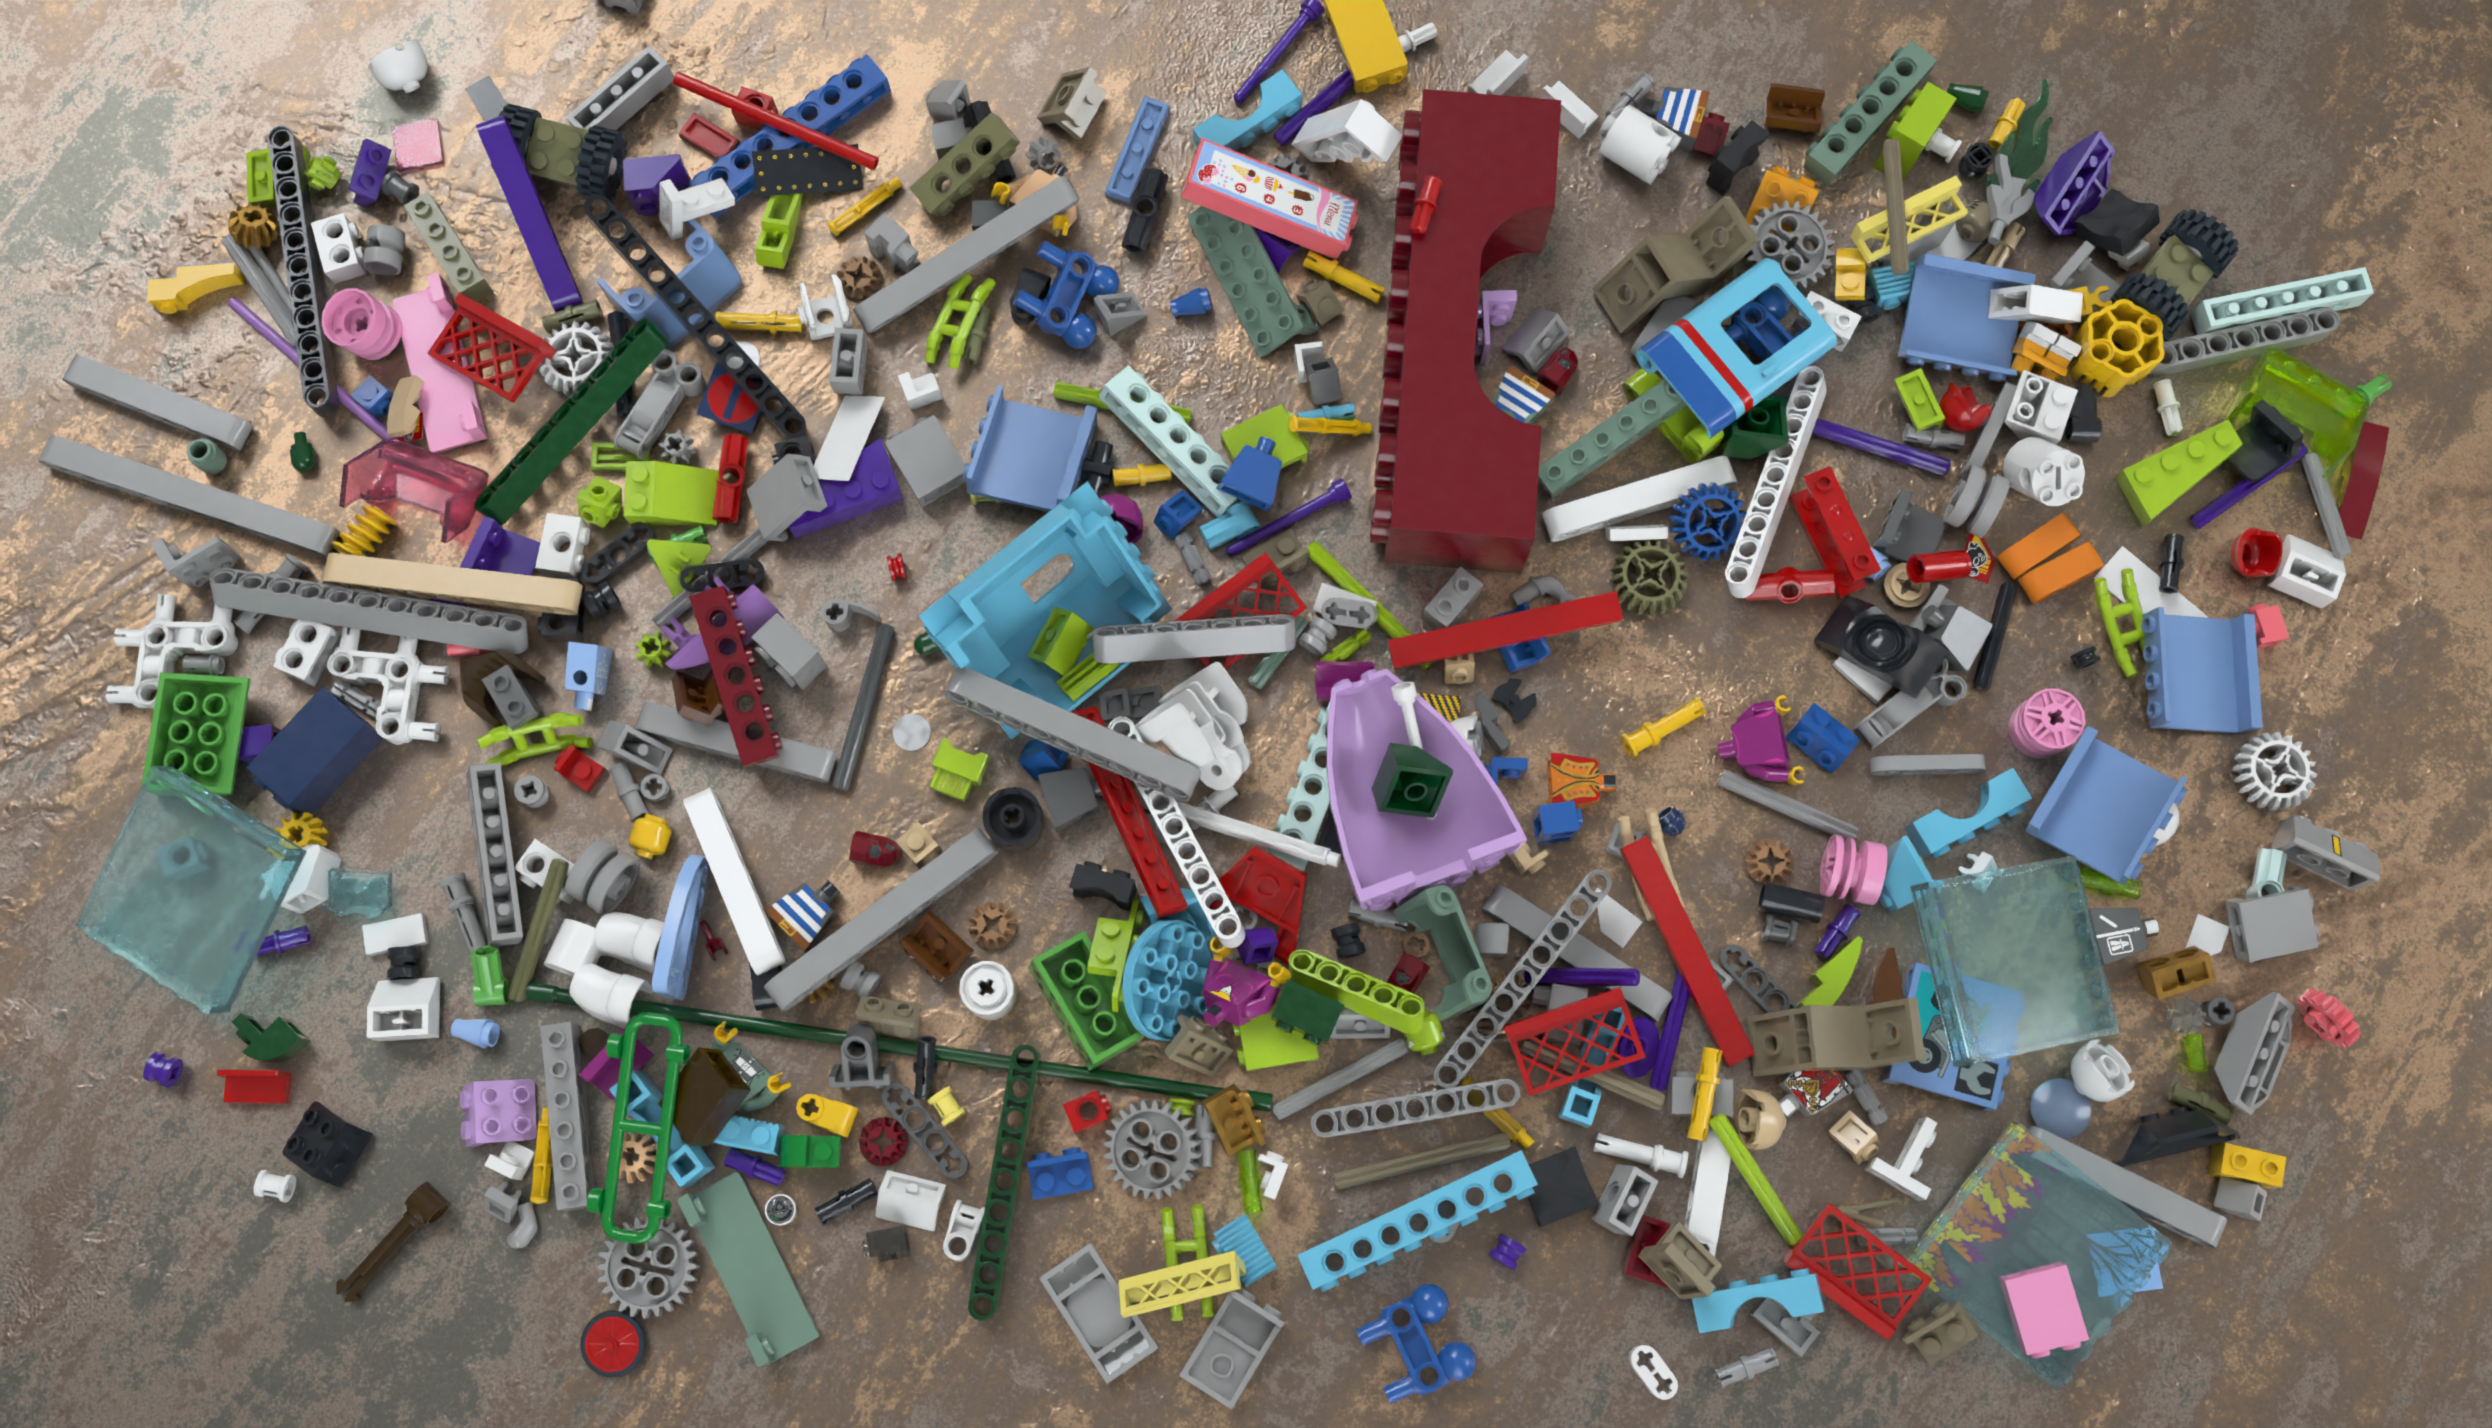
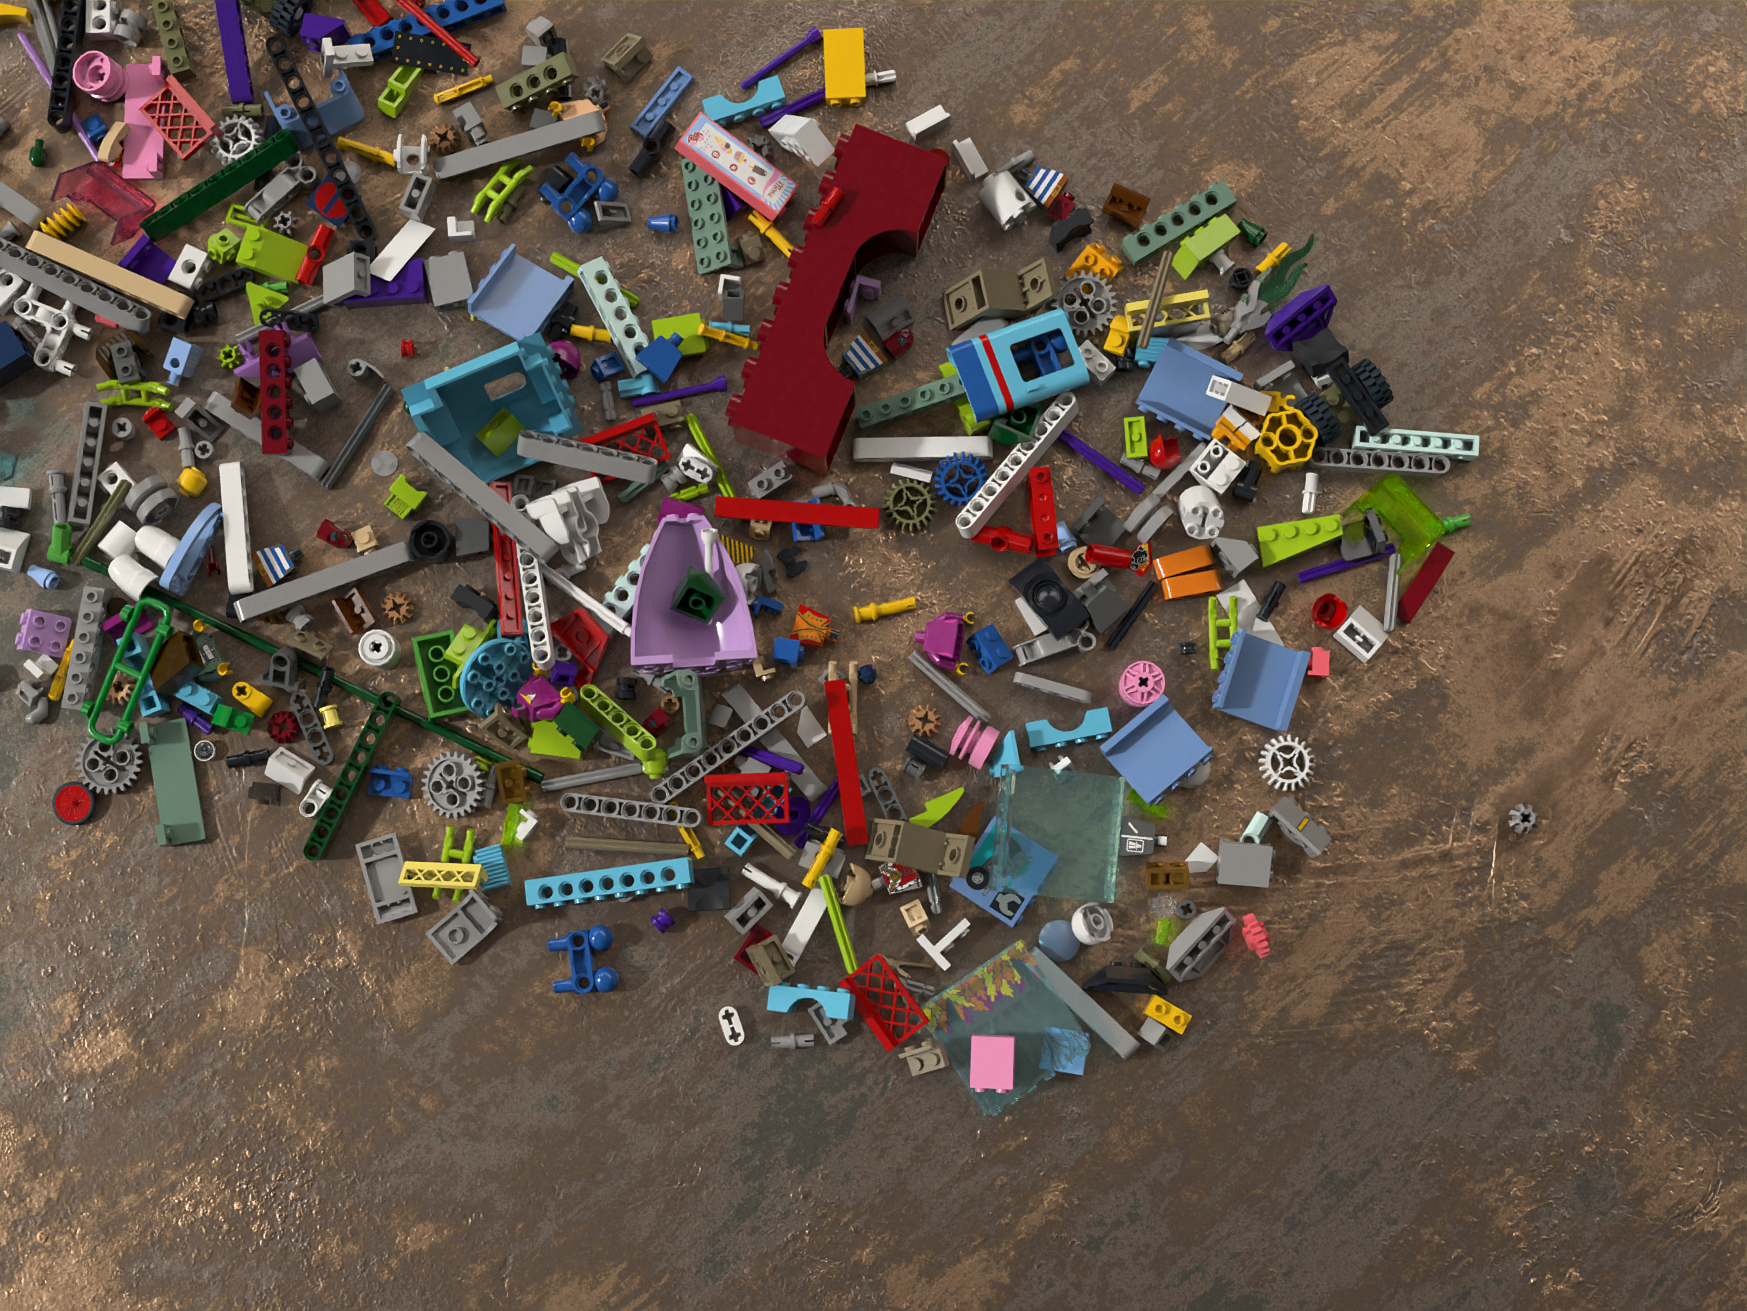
camera: 20 degrees right, 5 degrees up
blue panel [1018,739,1070,781] -> none
lime tile [1056,652,1119,701] -> none
red brick [1063,1090,1112,1135] -> none
dark purple axle [1815,904,1861,960] -> none
none -> black pin [802,819,844,848]
none -> light grey slope [1210,537,1259,579]
none -> black tile [1325,357,1389,437]

